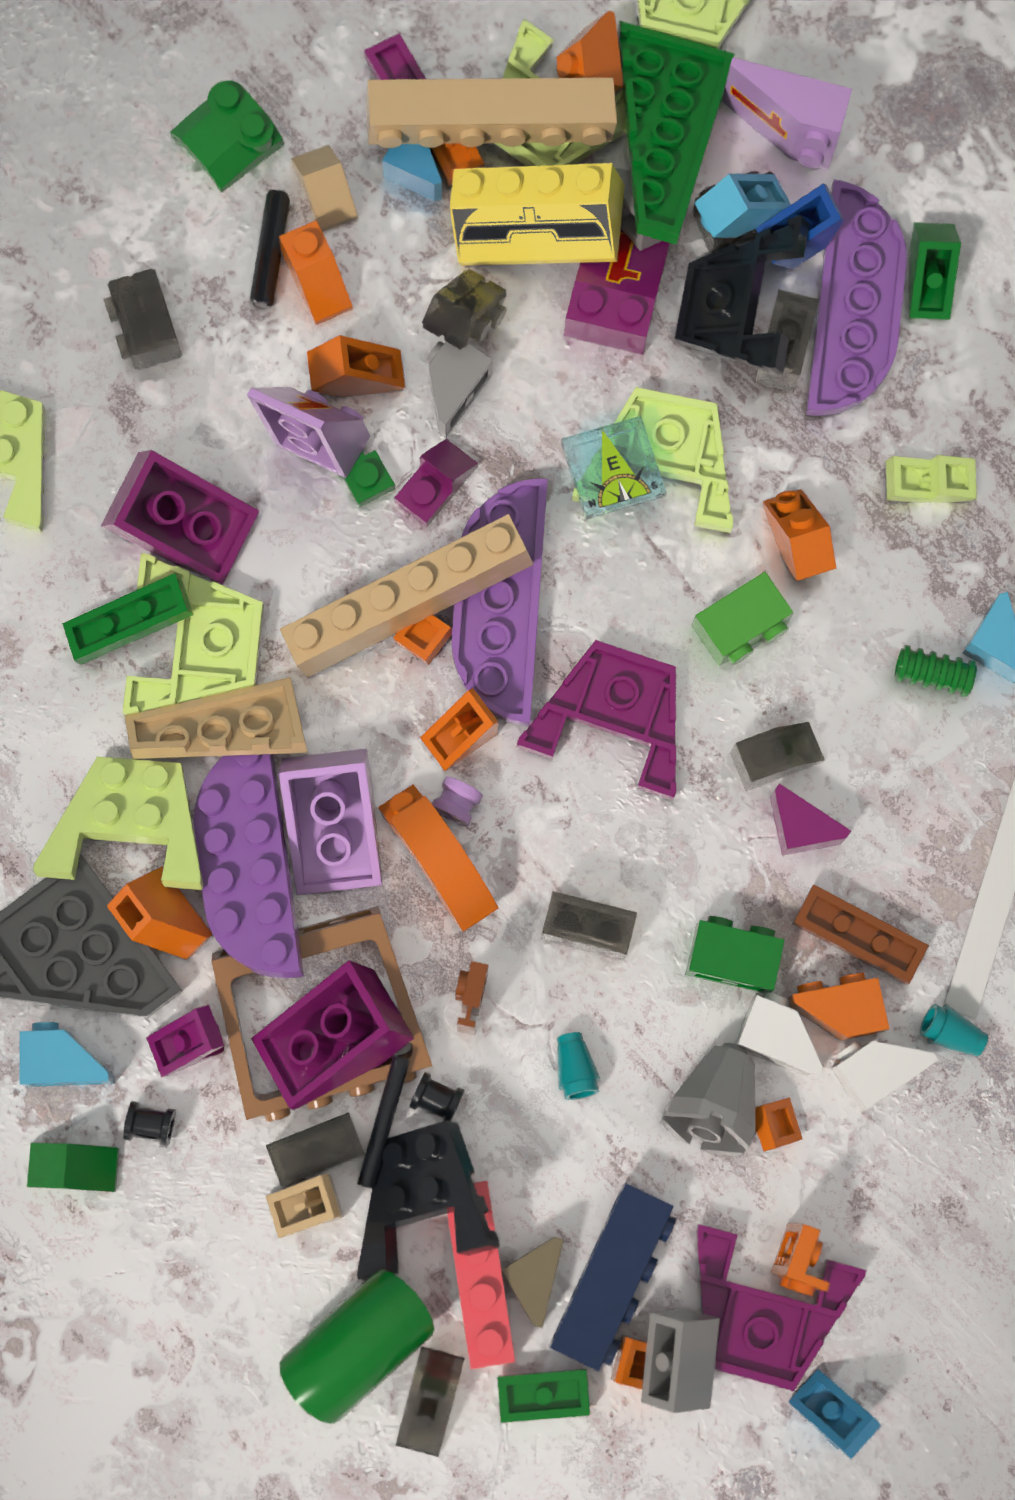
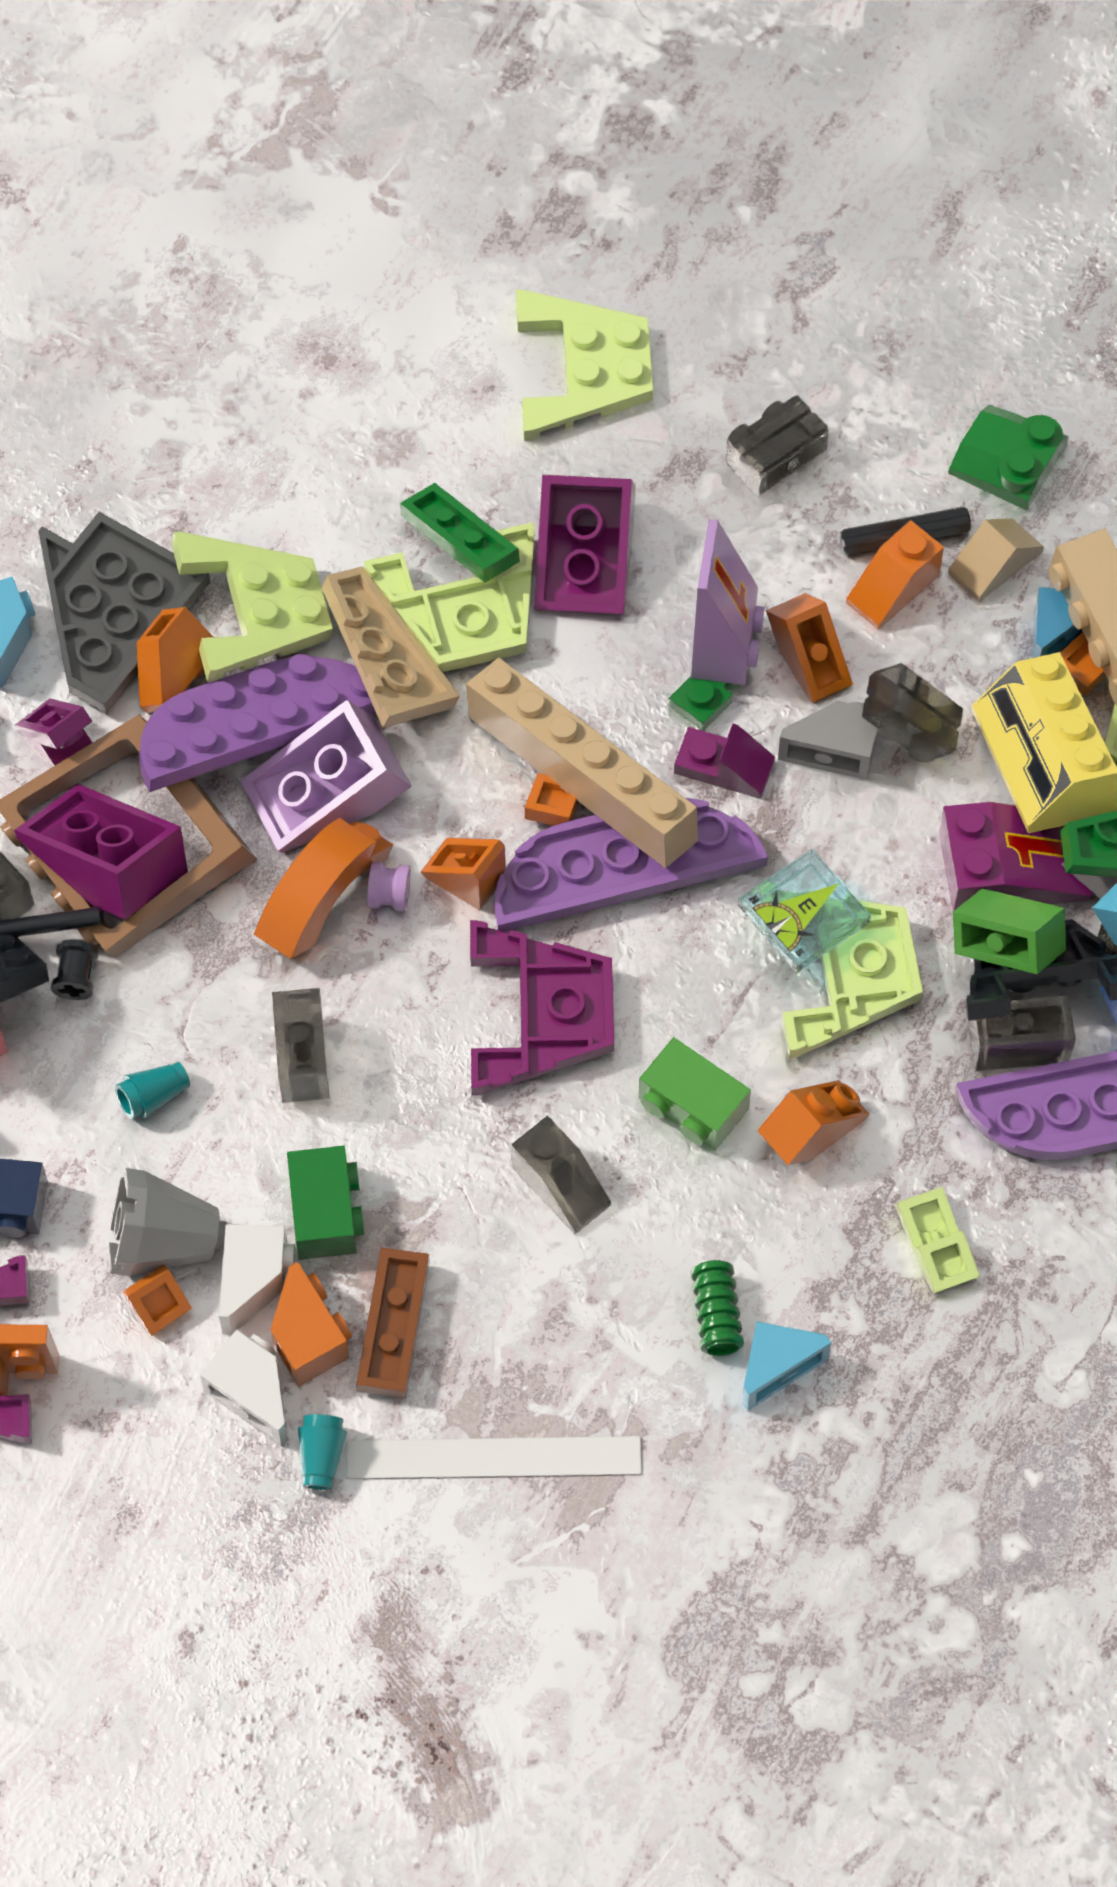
camera: 75 degrees right, 15 degrees down
dark orange plate [455,961,489,1035] -> none
magenta slope [770,783,851,856] -> none
none -> bright green brick [953,888,1066,974]

